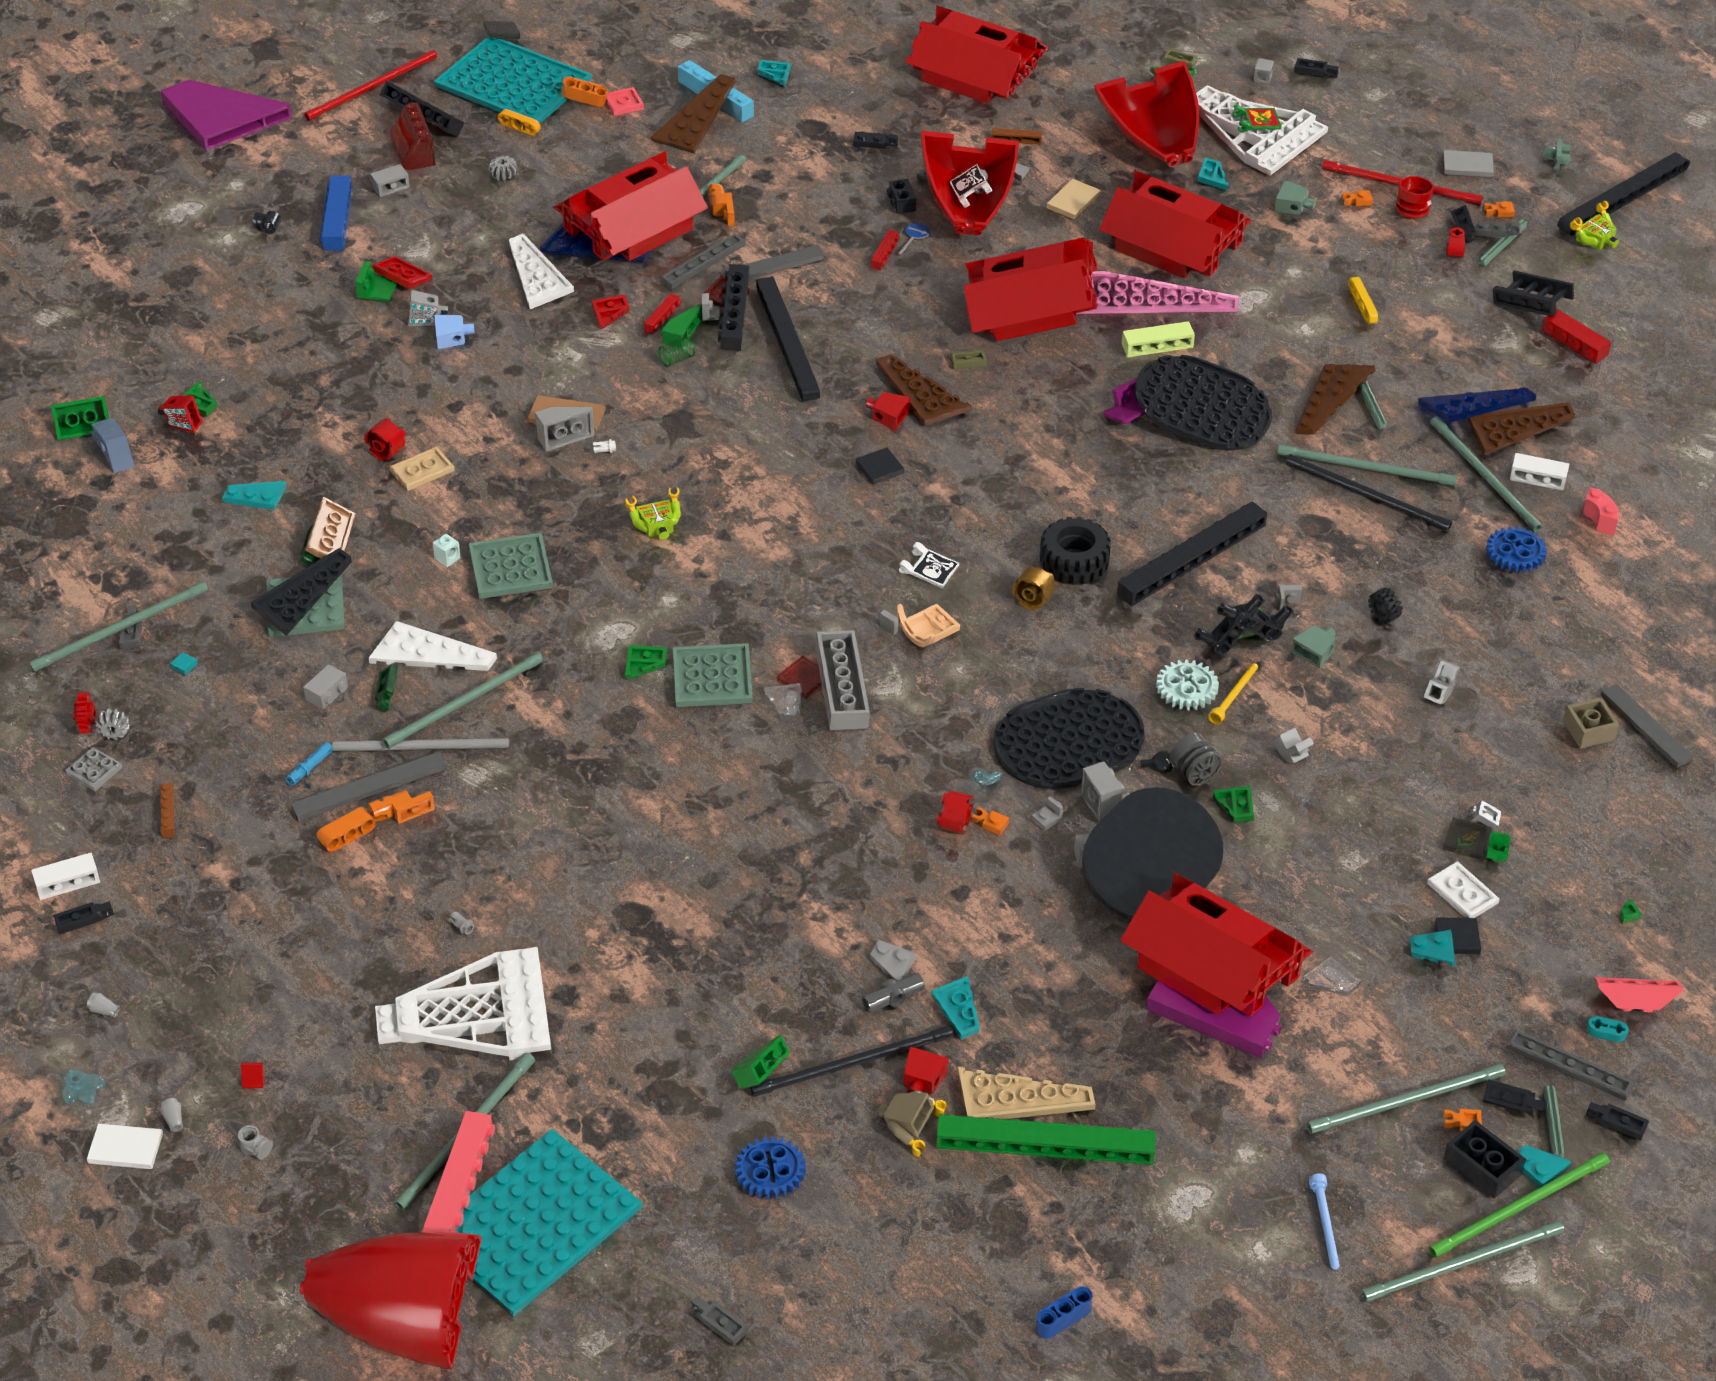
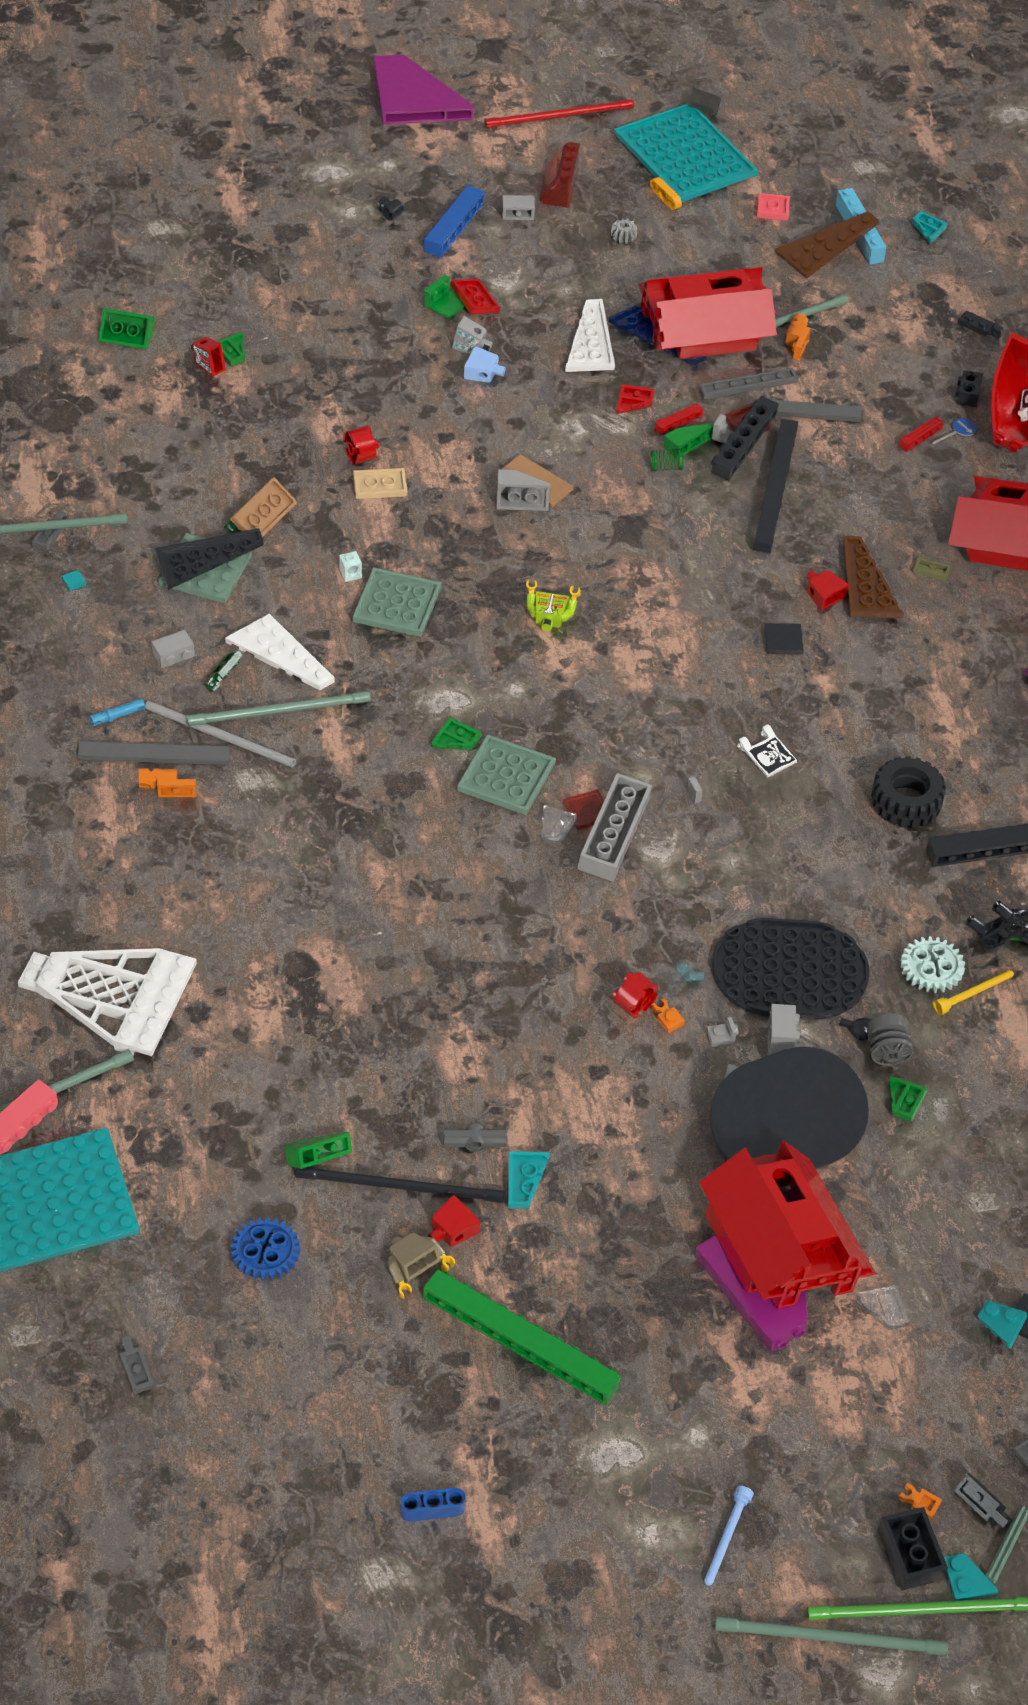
camera: 25 degrees right, 5 degrees up
sand blue wedge [91,418,135,473] -> none
teal wing [222,481,287,510] -> none
orange beam [316,807,376,852] -> none
black brick [380,81,465,137] -> none
light grey pin [449,911,474,935] -> none
orange beam [561,77,608,107] -> none
white pin [593,439,616,453] -> none
light grey wing [870,940,916,981] -> none
light nougat piece [897,604,960,647] -> none
tan wing [958,1067,1096,1119] -> none
pearl gold brick [1012,566,1055,611] -> none
light grey brick [1271,728,1314,764] -> none
sand green piece [1307,1064,1506,1134] -> none

